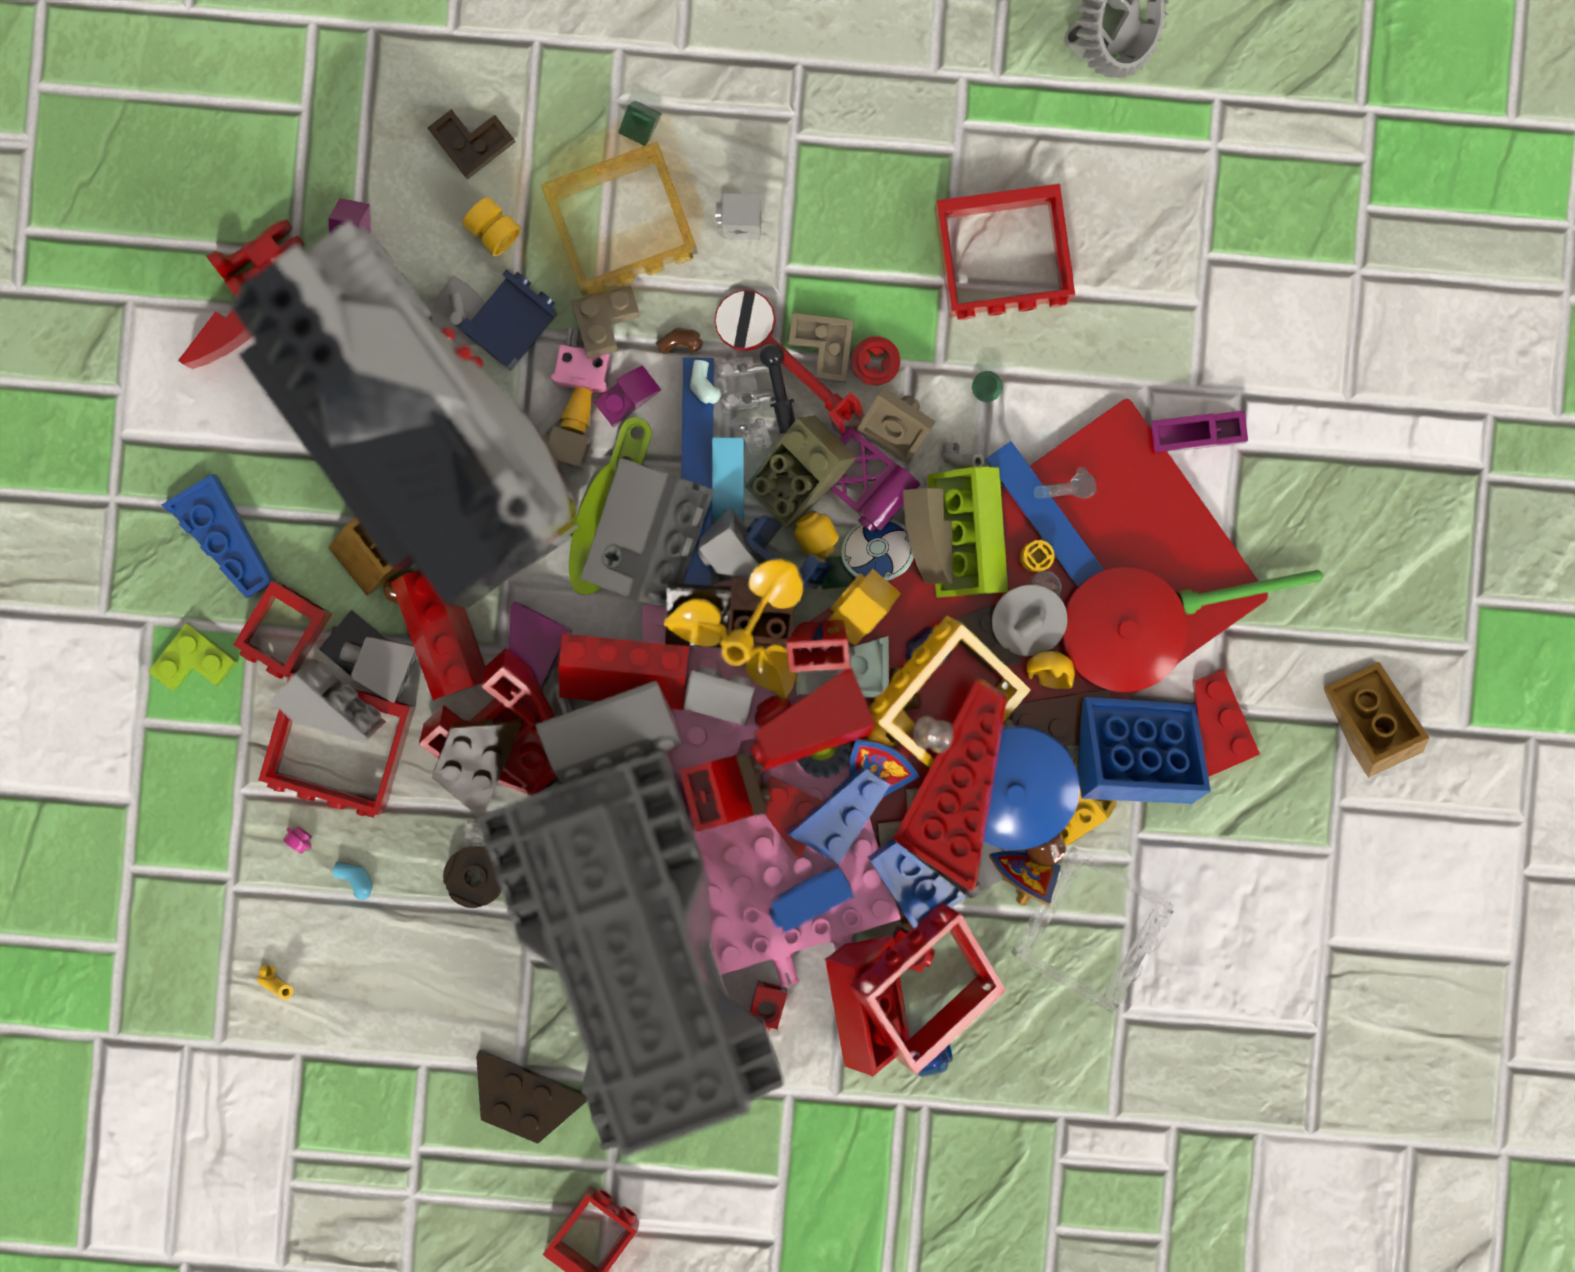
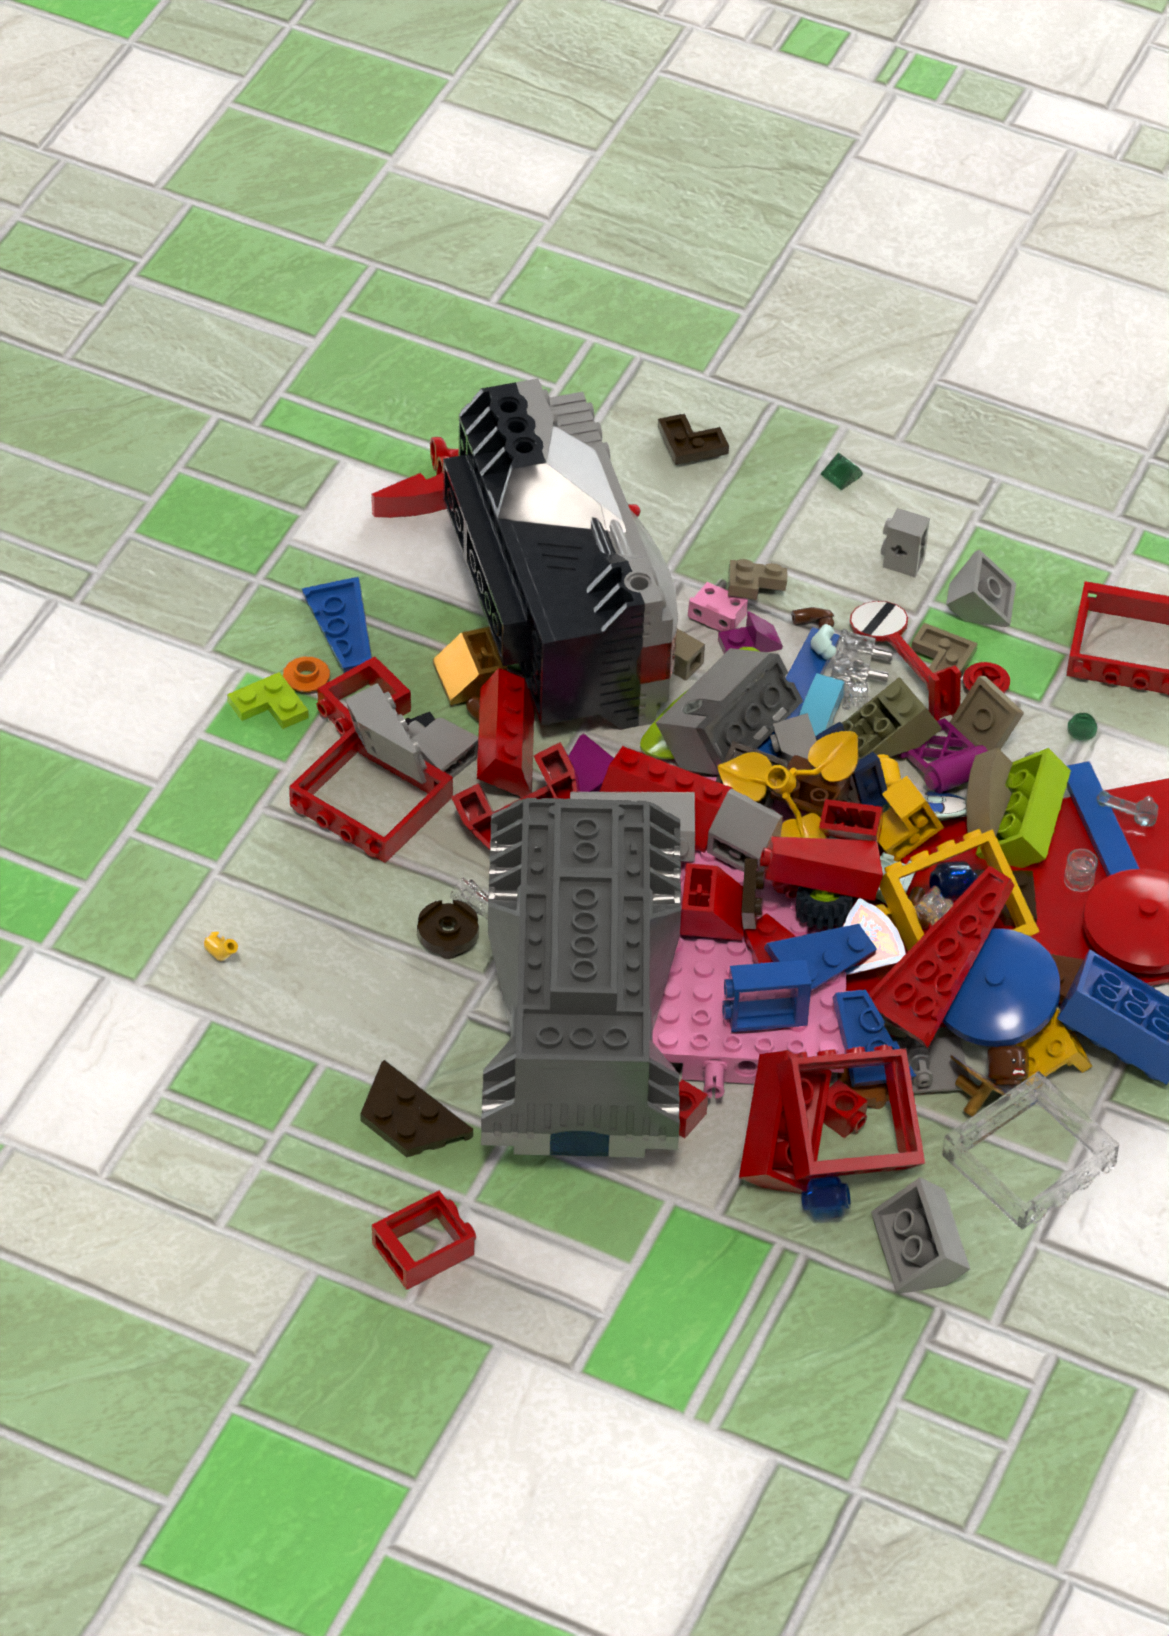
camera: 15 degrees right, 40 degrees down
dark pink plate [283,826,312,854] -> none
medium azure arm [333,862,373,900] -> none
wing [432,717,523,816] -> none
dark blue panel [459,270,558,371] -> none
yellow wheel [462,196,521,257] -> none
clear yellow window [540,142,698,296] -> none
yellow cone [559,387,592,435] -> none
black pin [760,343,795,434] -> none
light grey shield [992,585,1068,656] -> none
yellow wheel [1019,540,1055,573] -> none
yellow hair [1027,651,1075,689] -> none
none -> orange piece [283,656,330,693]
none -> light grey slope [871,1177,970,1294]
none -> light grey slope [946,549,1016,627]

